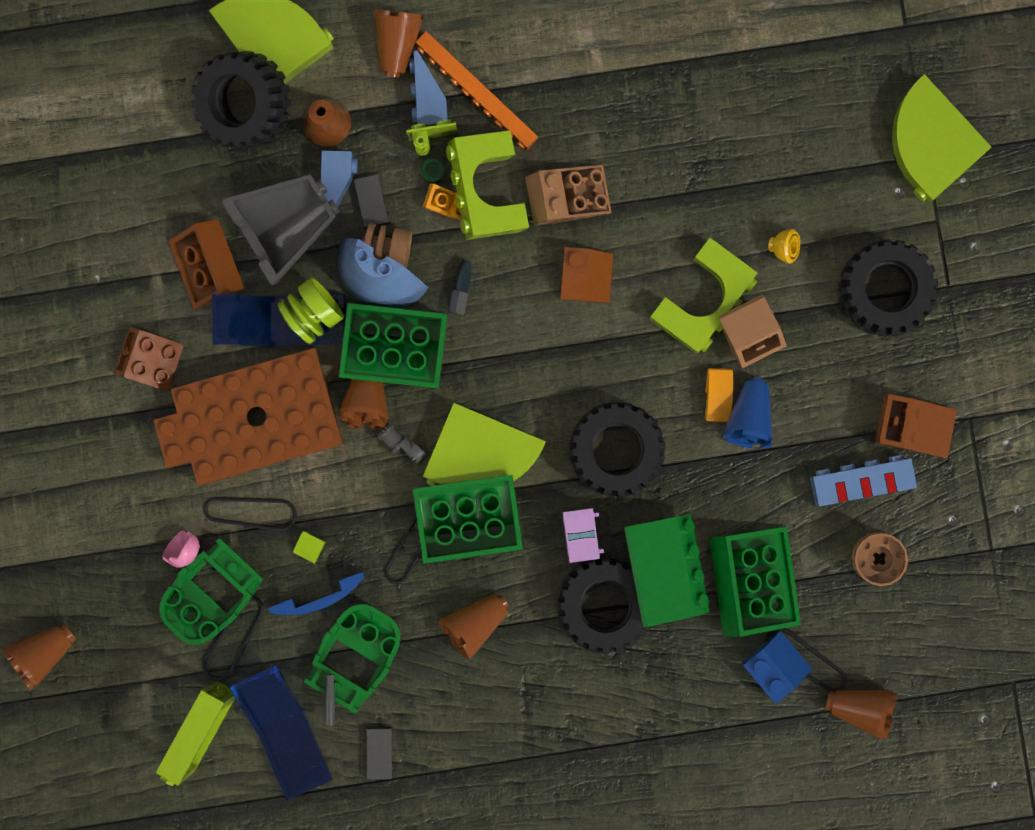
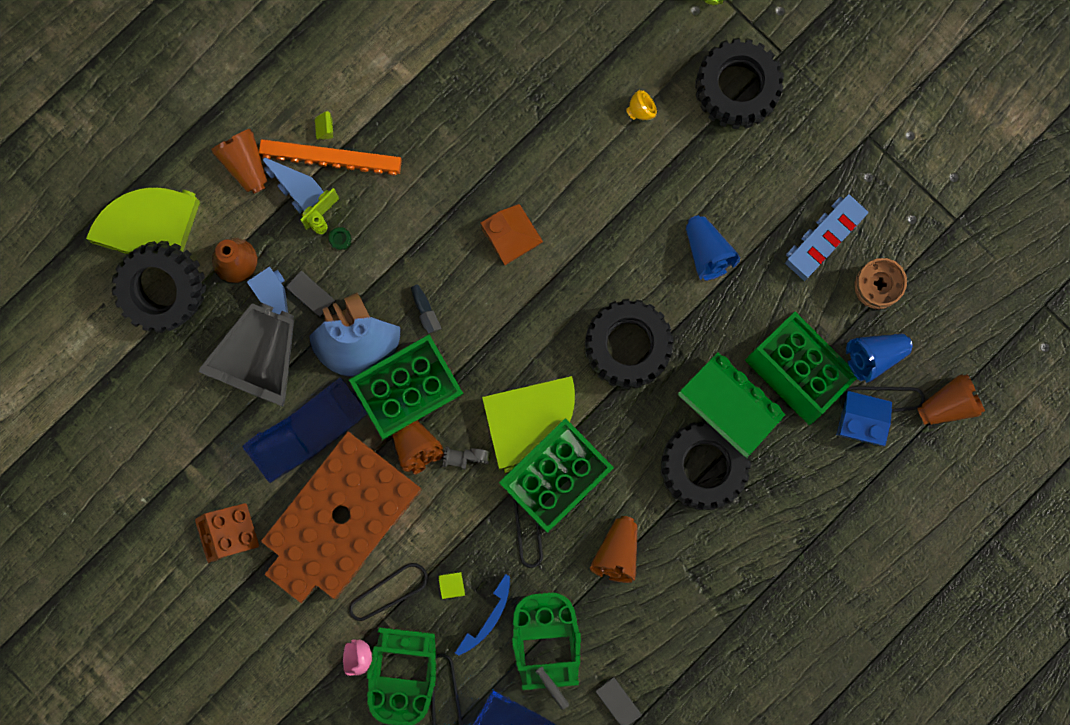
camera: 40 degrees left, 5 degrees down
dark orange slope [168,219,244,309] -> none
lime wheel [278,277,344,344] -> none
light orange slope [422,184,462,221] -> none
lime arch [446,130,529,240] -> none
medium nougat slope [525,165,612,226] -> none
lavender container [562,508,604,563] -> none
lime arch [649,238,758,354] -> none
light orange slope [705,368,733,422] -> none
medium nougat slope [718,294,787,368] -> none
dark orange slope [874,394,957,458] -> none
none -> lime slope [315,111,333,140]
none -> blue cone [846,333,913,383]

